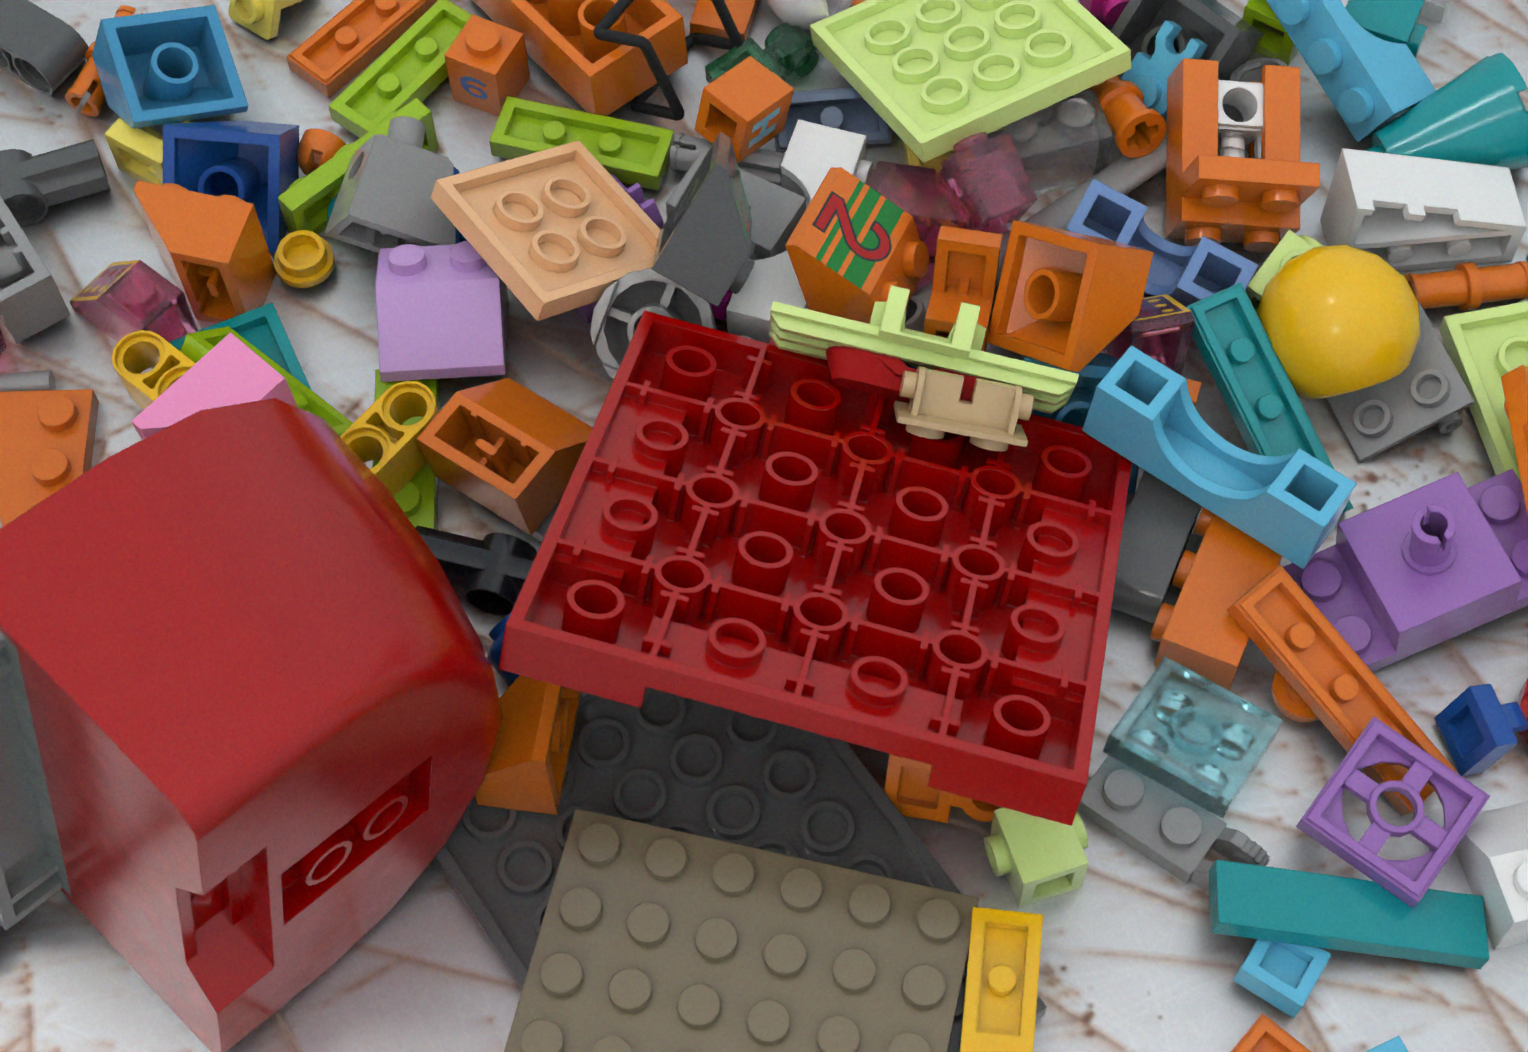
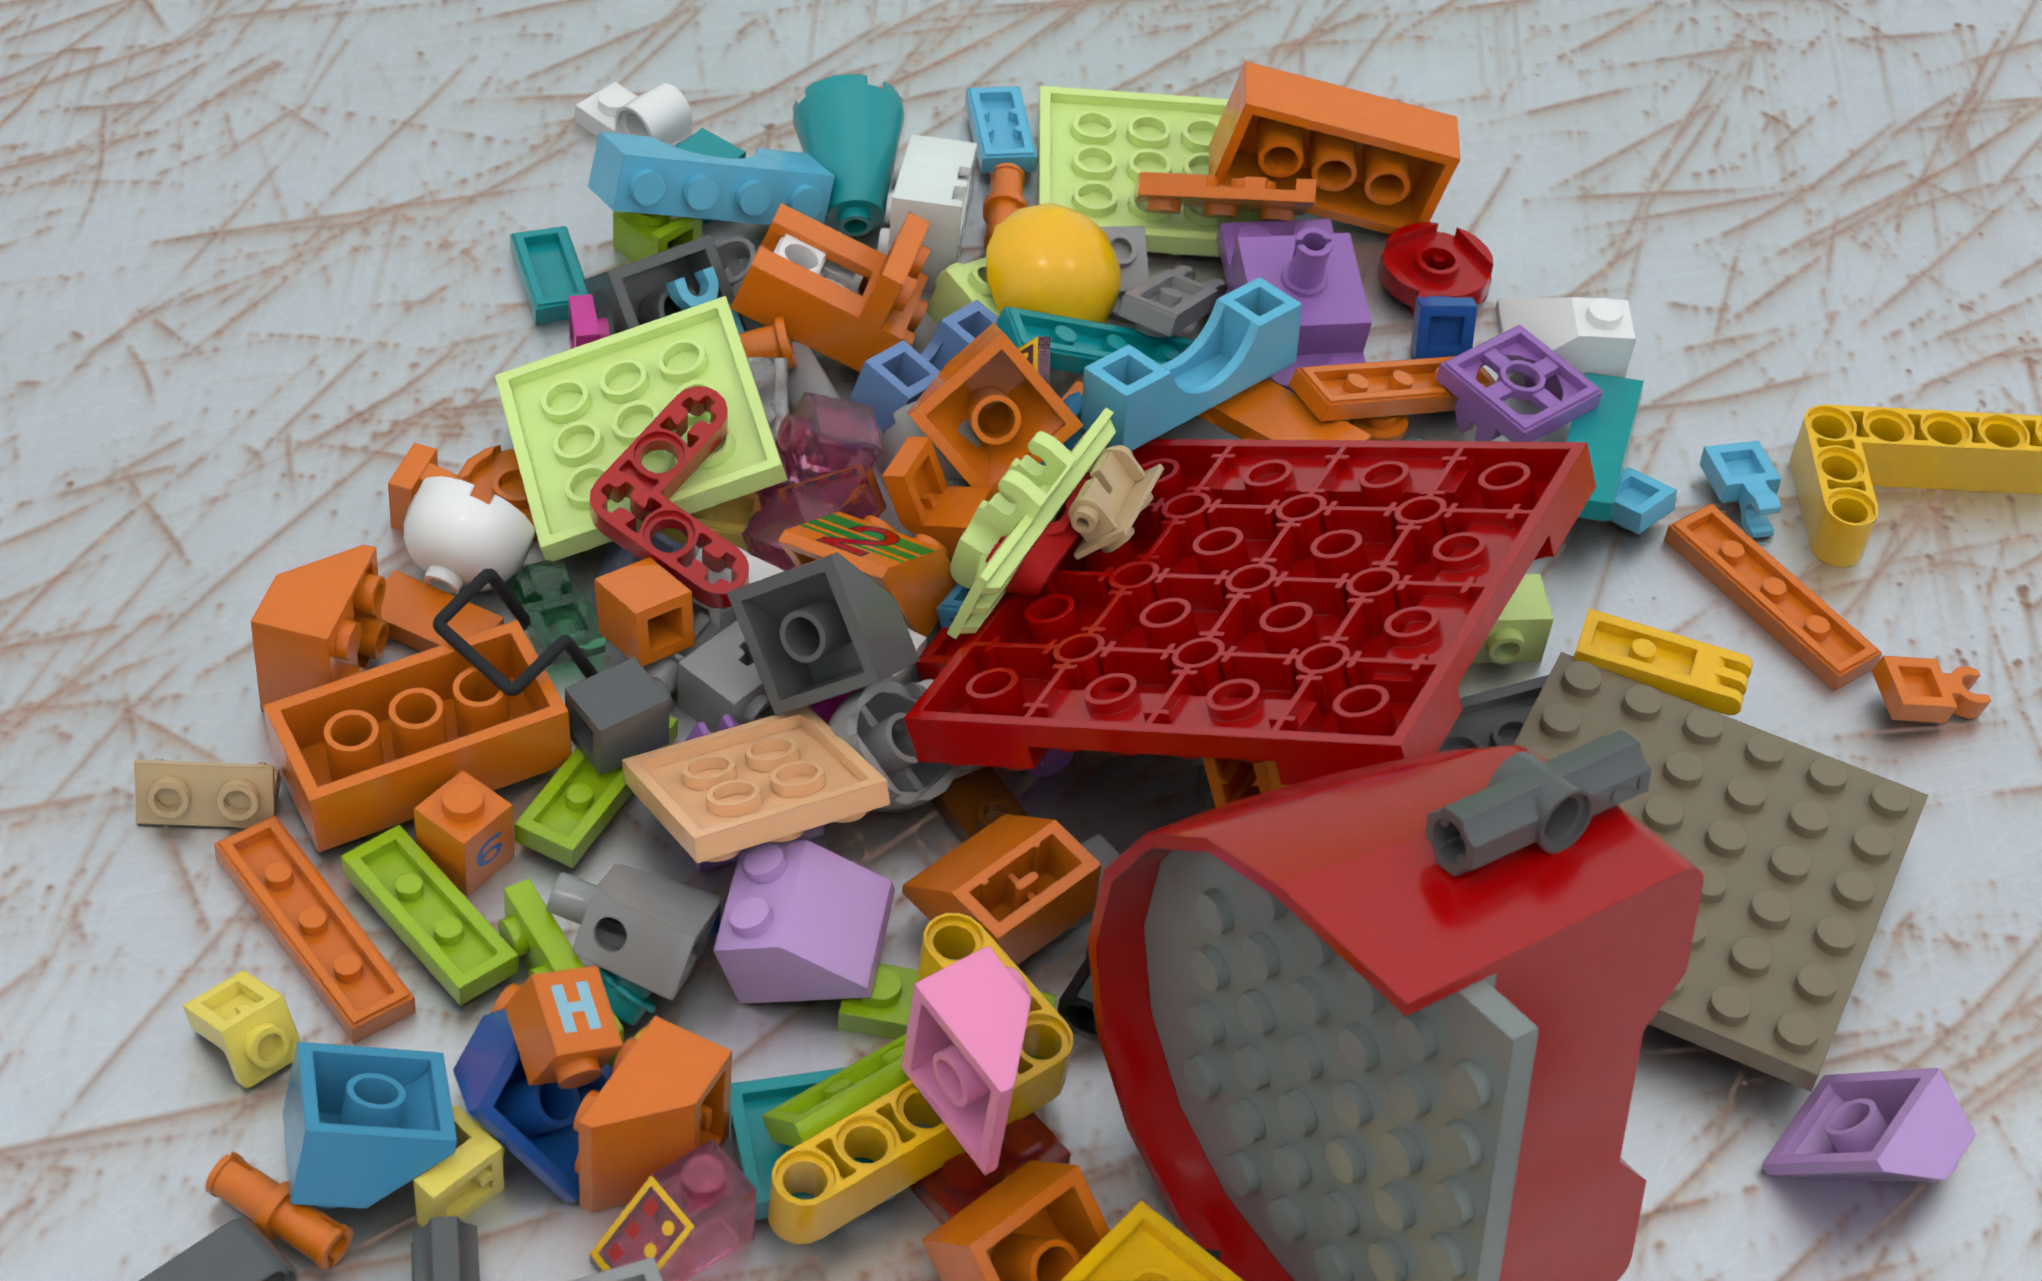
camera: 85 degrees left, 15 degrees down
none -> orange brick [504,965,623,1089]
none -> dark grey brick [565,657,673,776]
none -> red beam [590,386,749,609]
none -> light grey hinge [1118,265,1227,338]
none -> dark grey piece [1425,730,1652,877]

